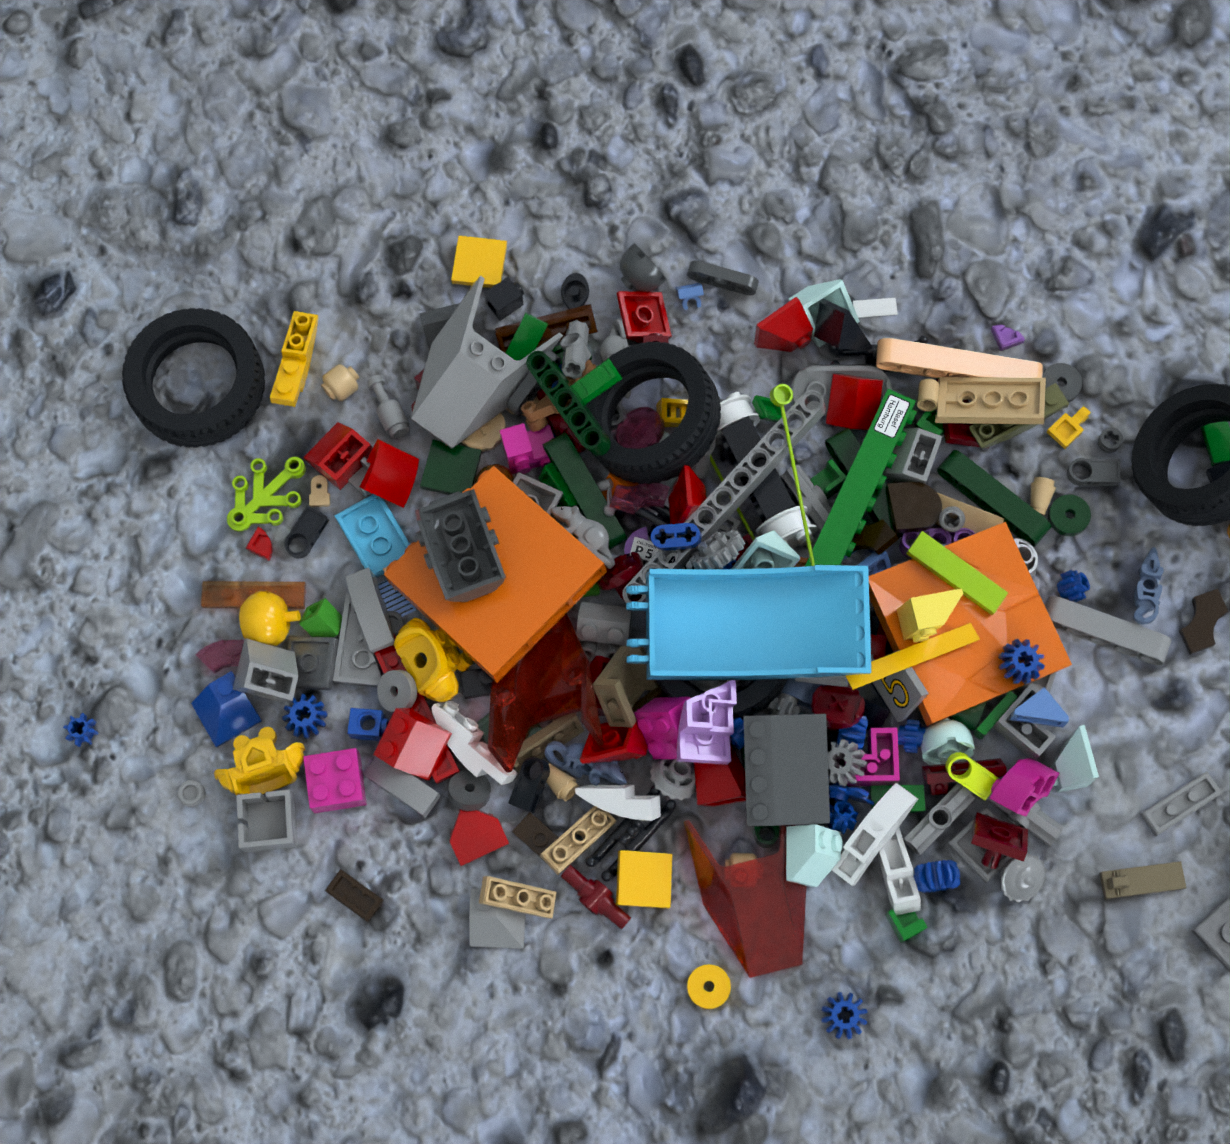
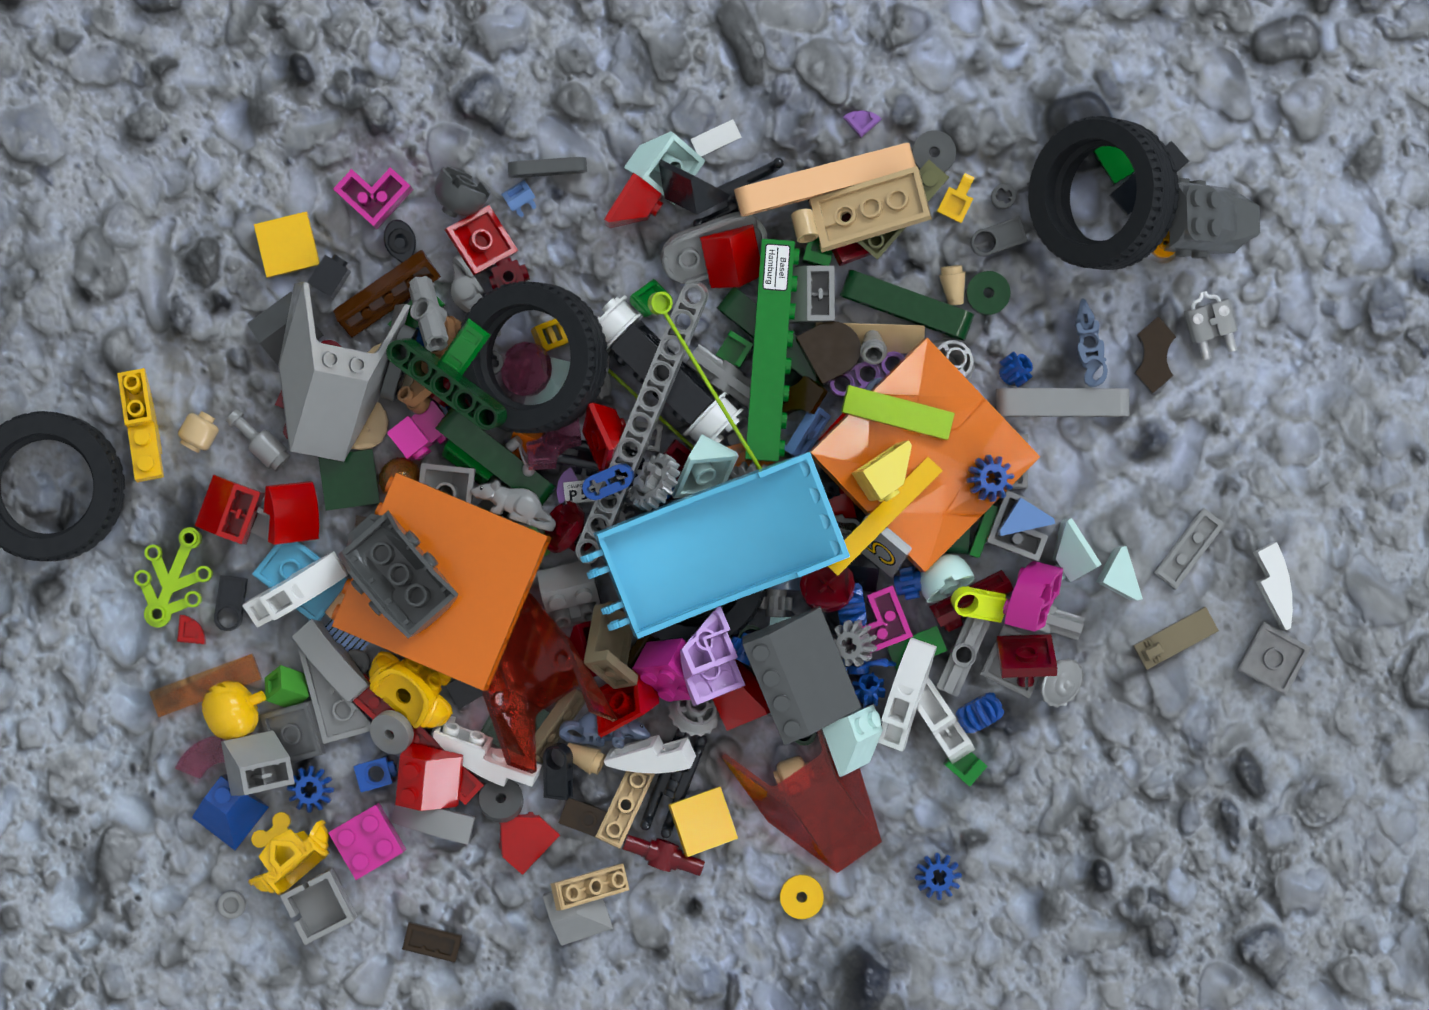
camera: 30 degrees left, 15 degrees up
blue gear [63,713,98,747] -> none
tan piece [309,475,330,508] -> none
green tile [505,312,548,361] -> none
none -> white slope [242,551,349,628]
none -> dark pink brick [333,167,414,229]
none -> light aqua slope [1096,546,1143,601]

